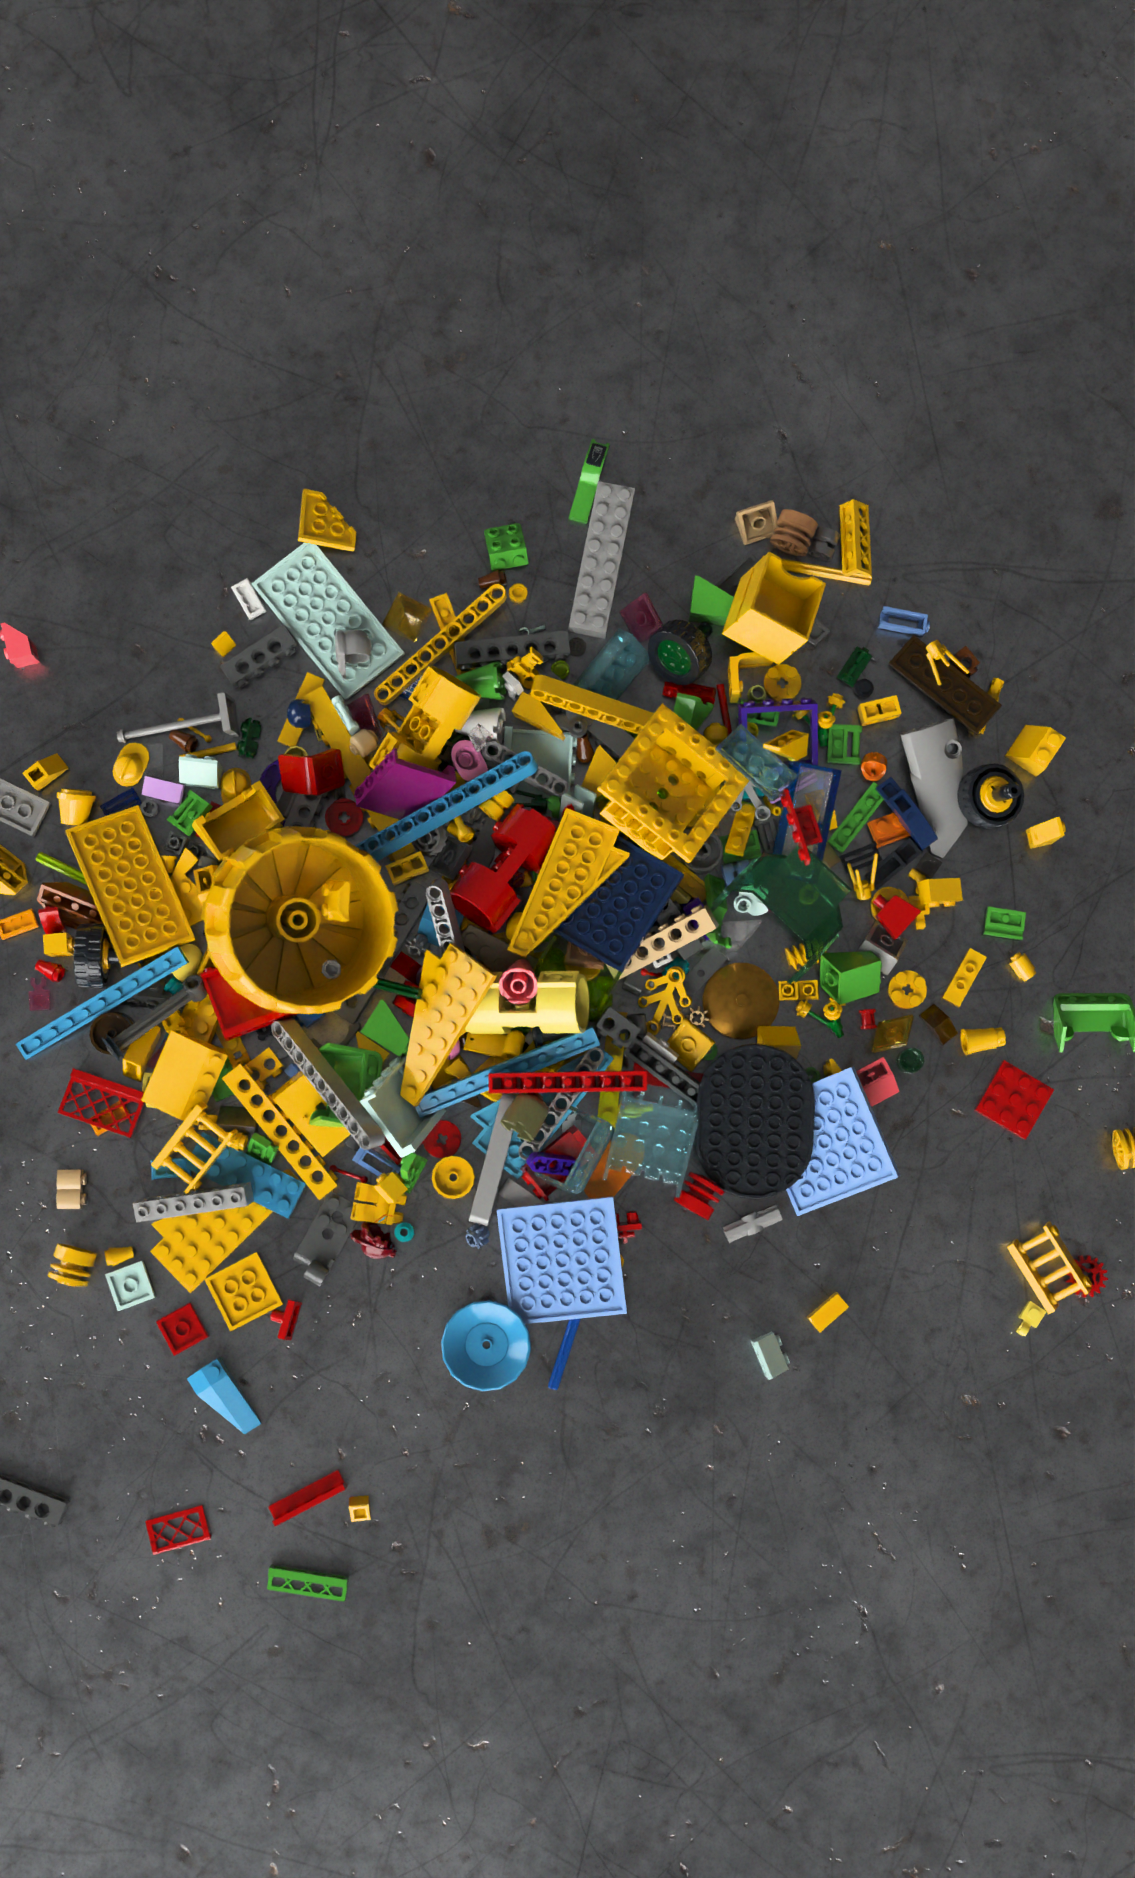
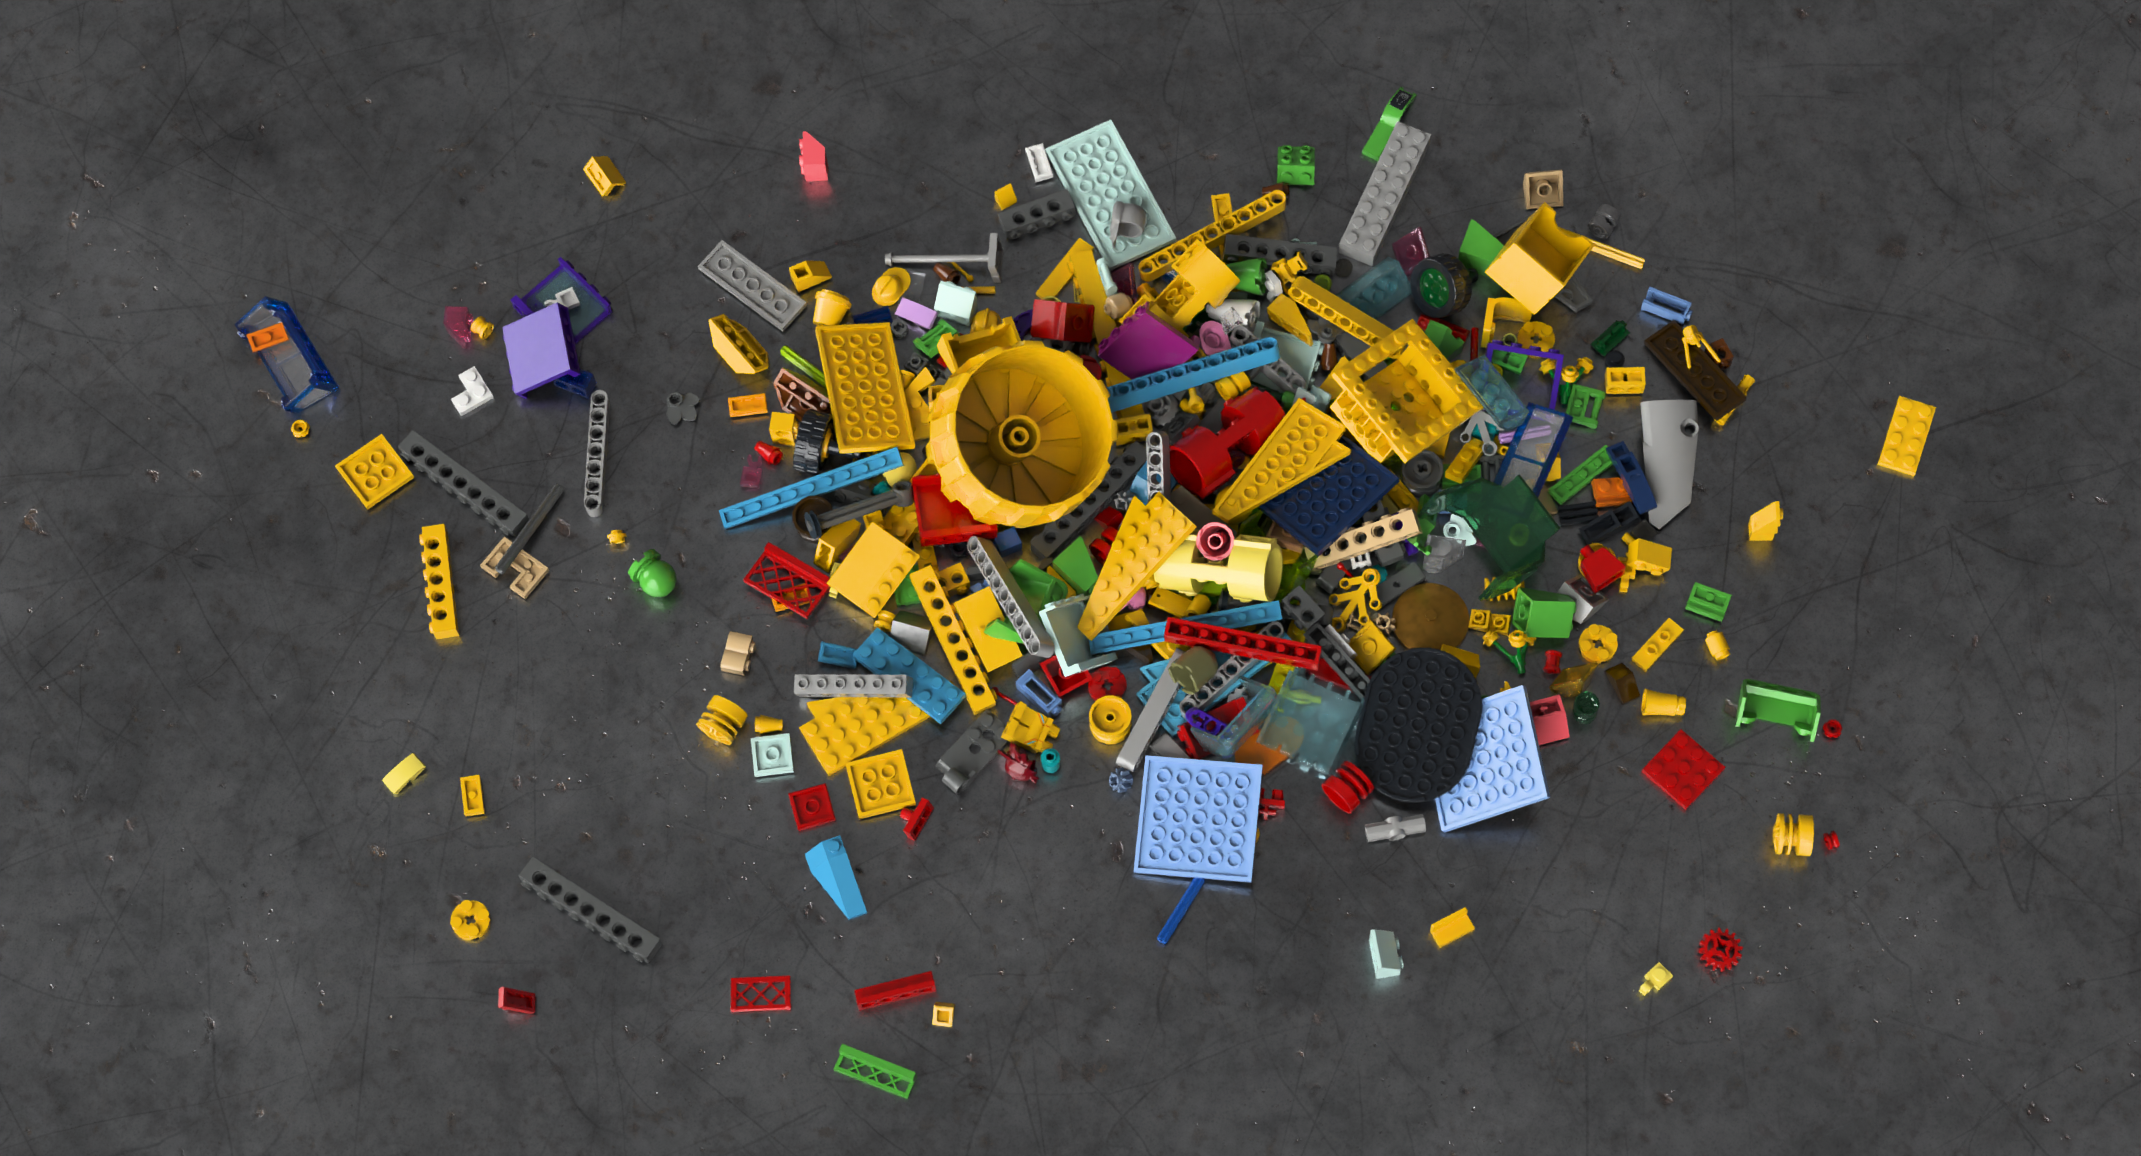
camera: 20 degrees right, 15 degrees down
red slope [38,906,67,934] -> none
yellow fence [151,1102,238,1194] -> none
yellow cone [218,1132,248,1151] -> none
dark green hinge [237,718,261,759] -> none
bright green plate [246,1132,279,1166] -> none
dark blue hair [287,699,311,728] -> none
yellow plate [298,489,356,552] -> none
yellow slope [321,880,350,922] -> none
light grey tile [322,959,341,979] -> none
dark green axle [373,977,423,999] -> none
yellow brick [373,1172,408,1204] -> none
clear yellow slope [381,592,432,642] -> none
bright green wing [400,1152,428,1194] -> none
dark azure dish [441,1300,531,1391] -> none
yellow tile [509,583,528,603] -> none
yellow slope [763,730,809,761] -> none
medium nougat wheel [770,509,818,556] -> none
red bracket [781,788,823,866] -> none
yellow fence [839,499,872,577] -> none
yellow plant [847,853,878,900] -> none
orange piece [861,752,888,781] -> none
black wheel [957,763,1024,828] -> none
yellow slope [1005,725,1066,777] -> none
yellow fence [1007,1221,1092,1314] -> none

